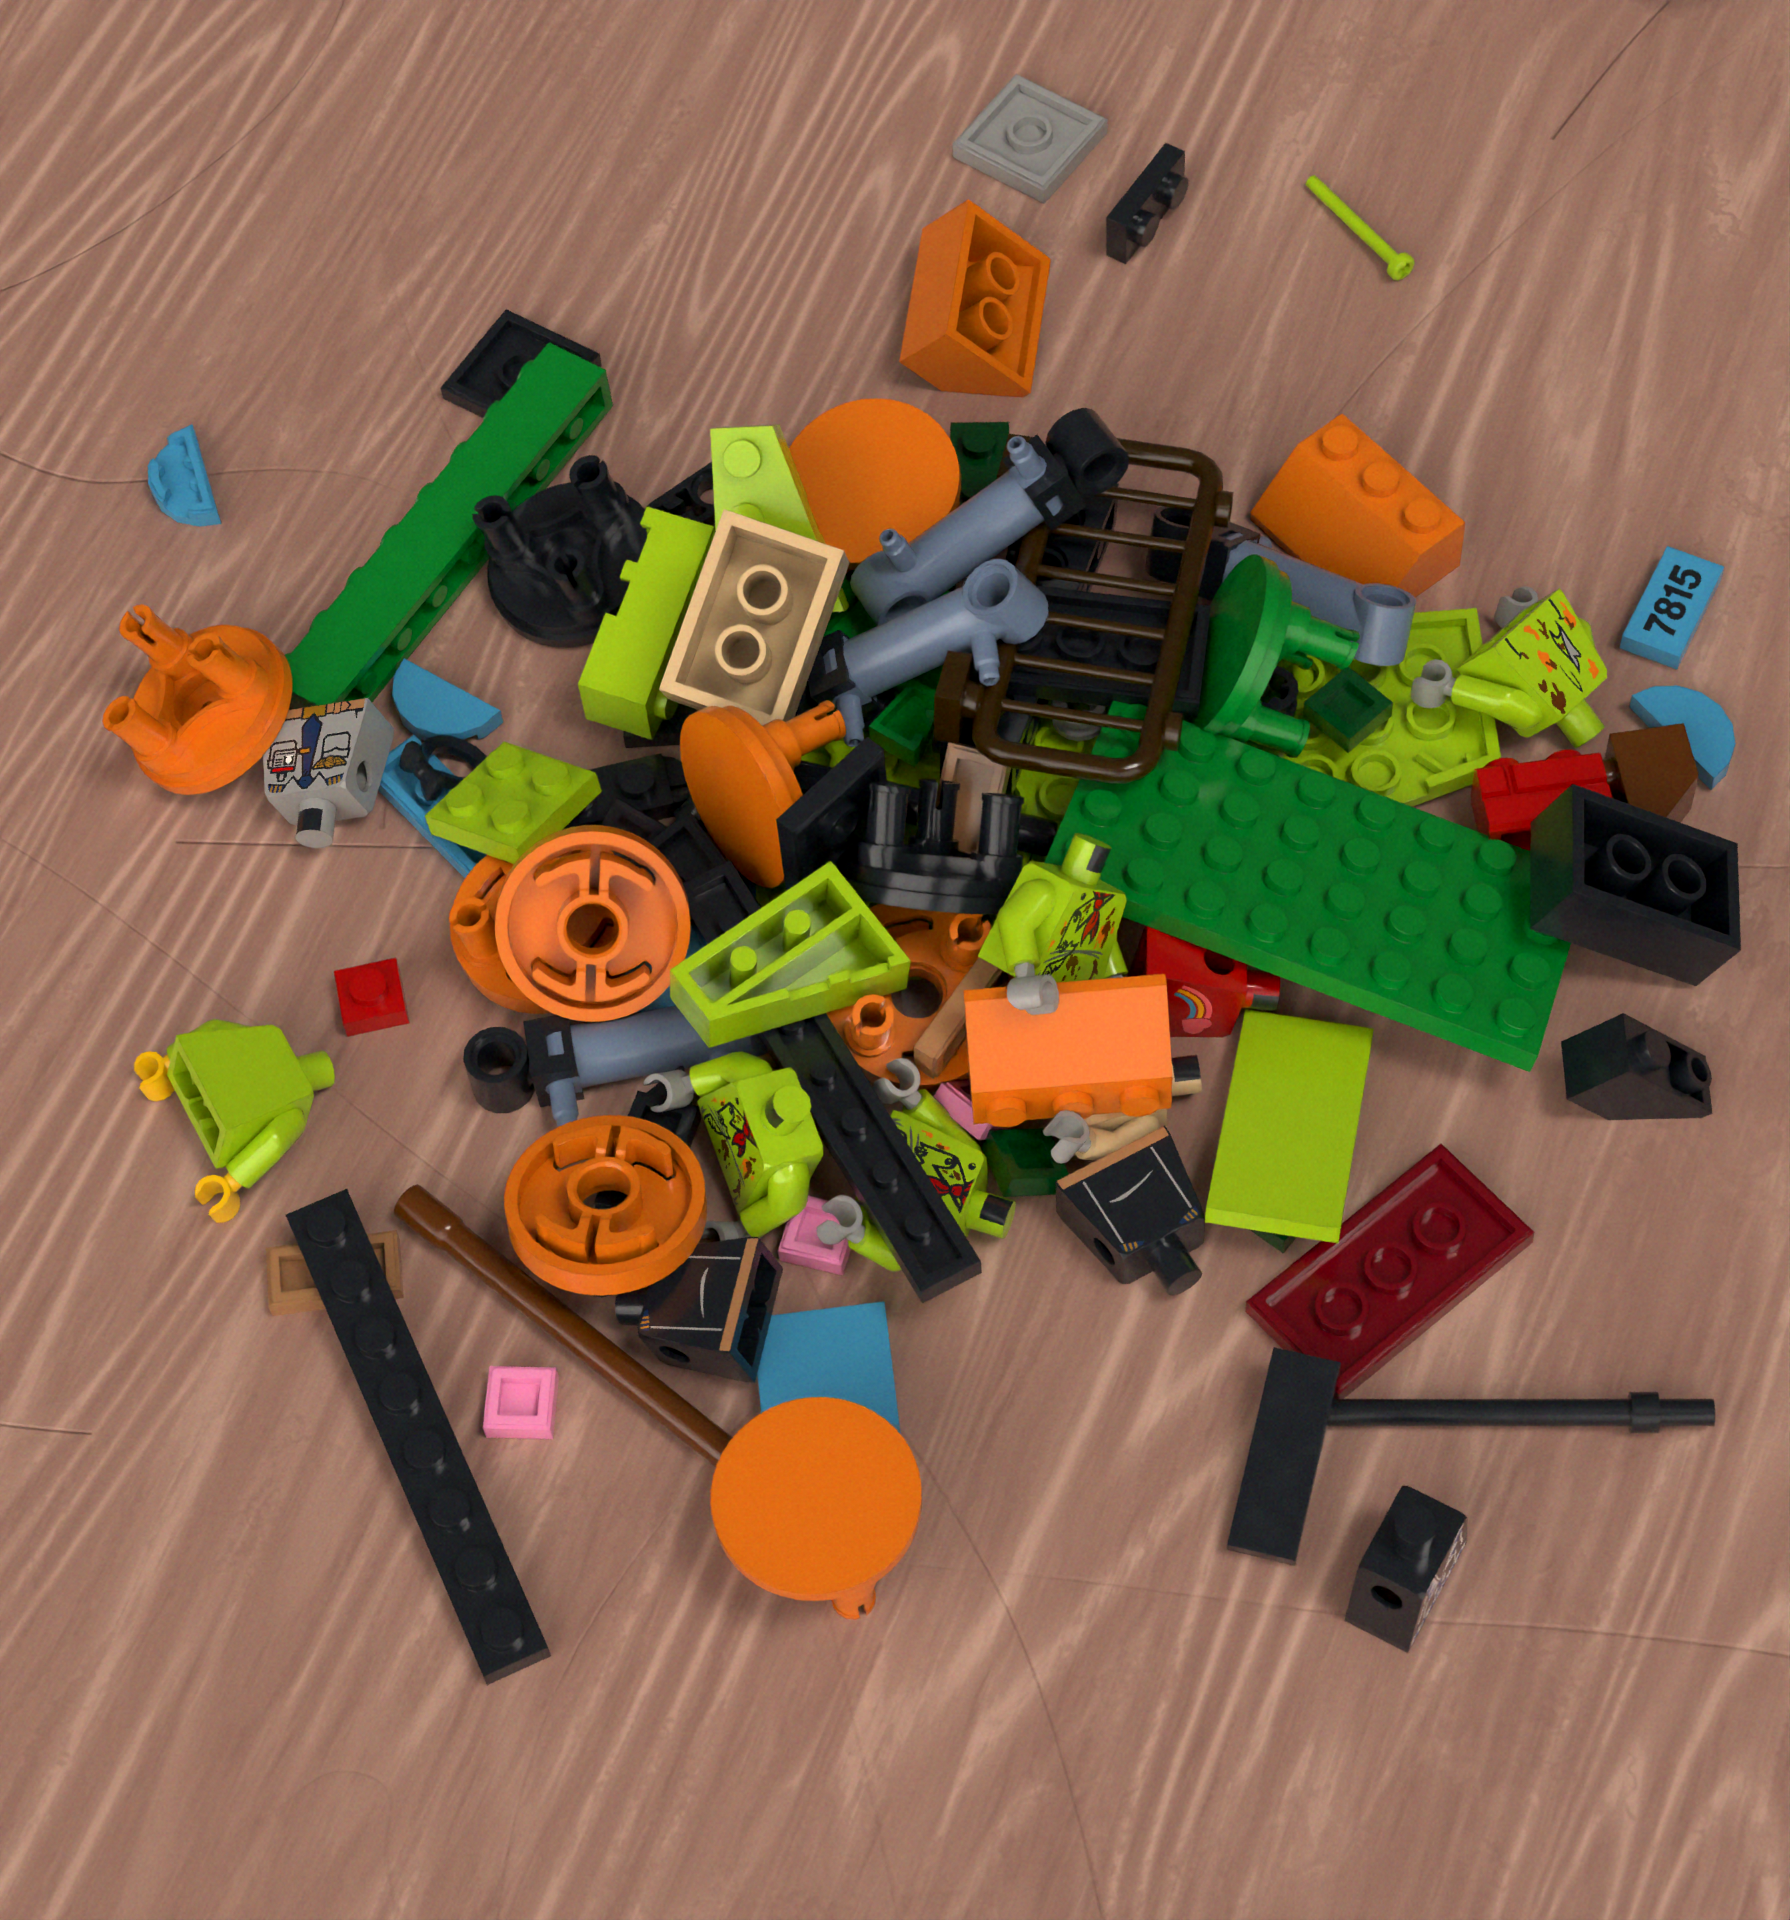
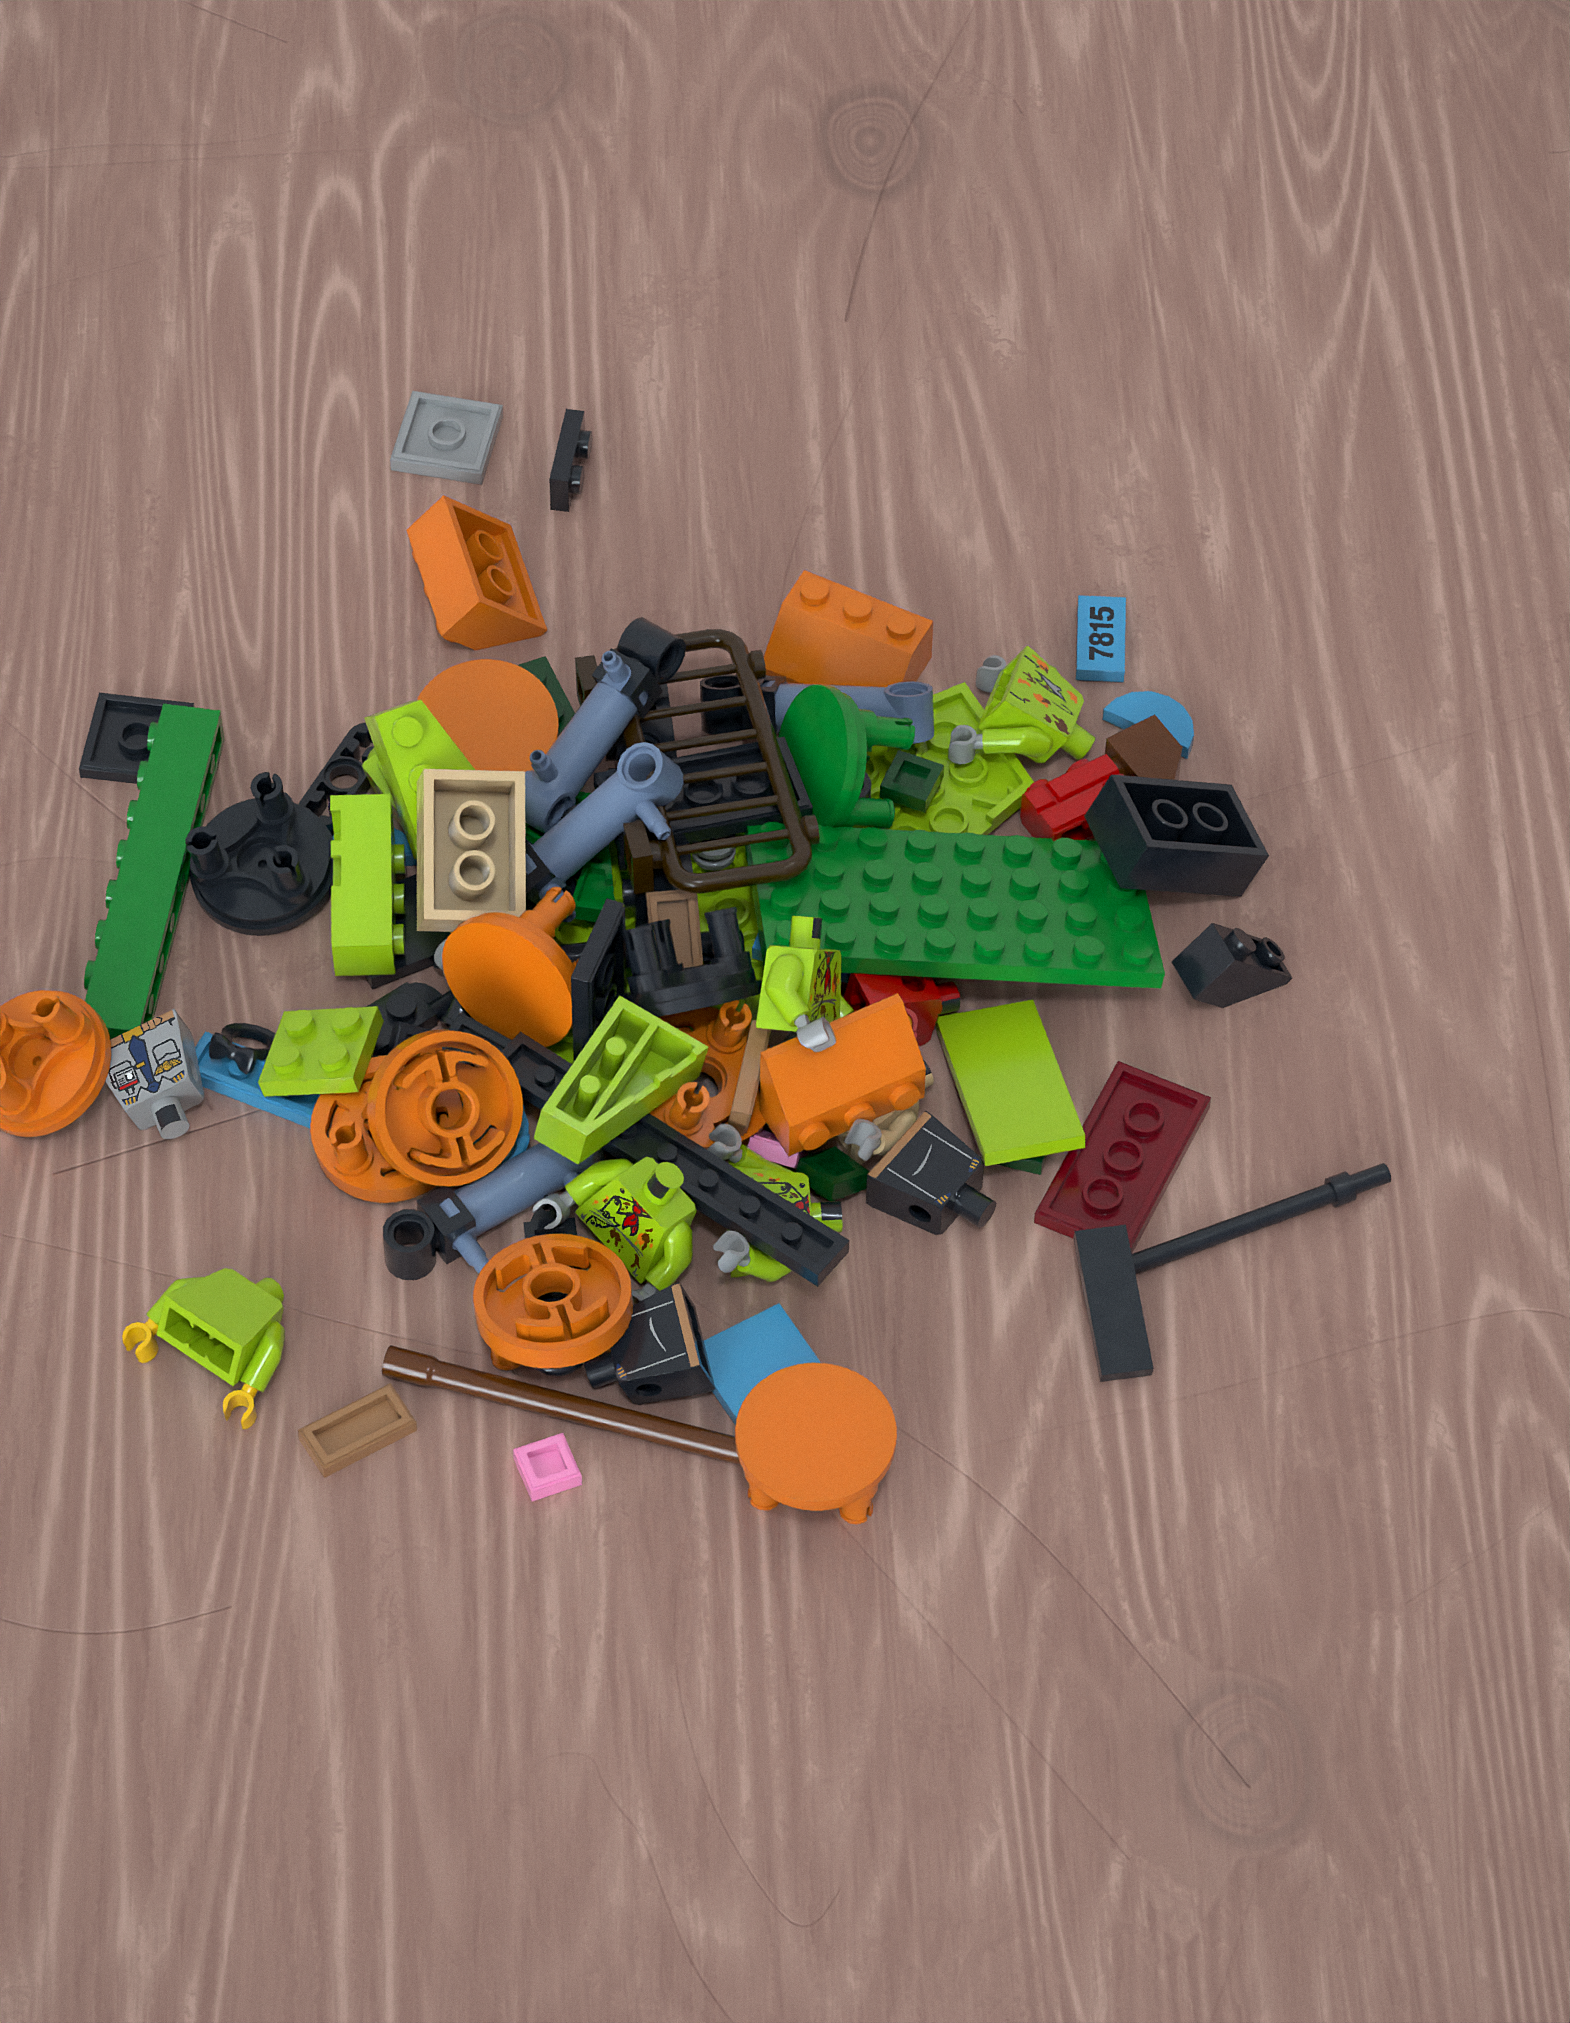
camera: 30 degrees left, 5 degrees down
black plate [286,1189,551,1685] -> none
red plate [334,958,410,1037] -> none
dark azure tile [392,658,503,741] -> none
bright pink tile [778,1196,851,1276] -> none
lime piece [1306,175,1415,281] -> none
black torso [1345,1485,1467,1653] -> none

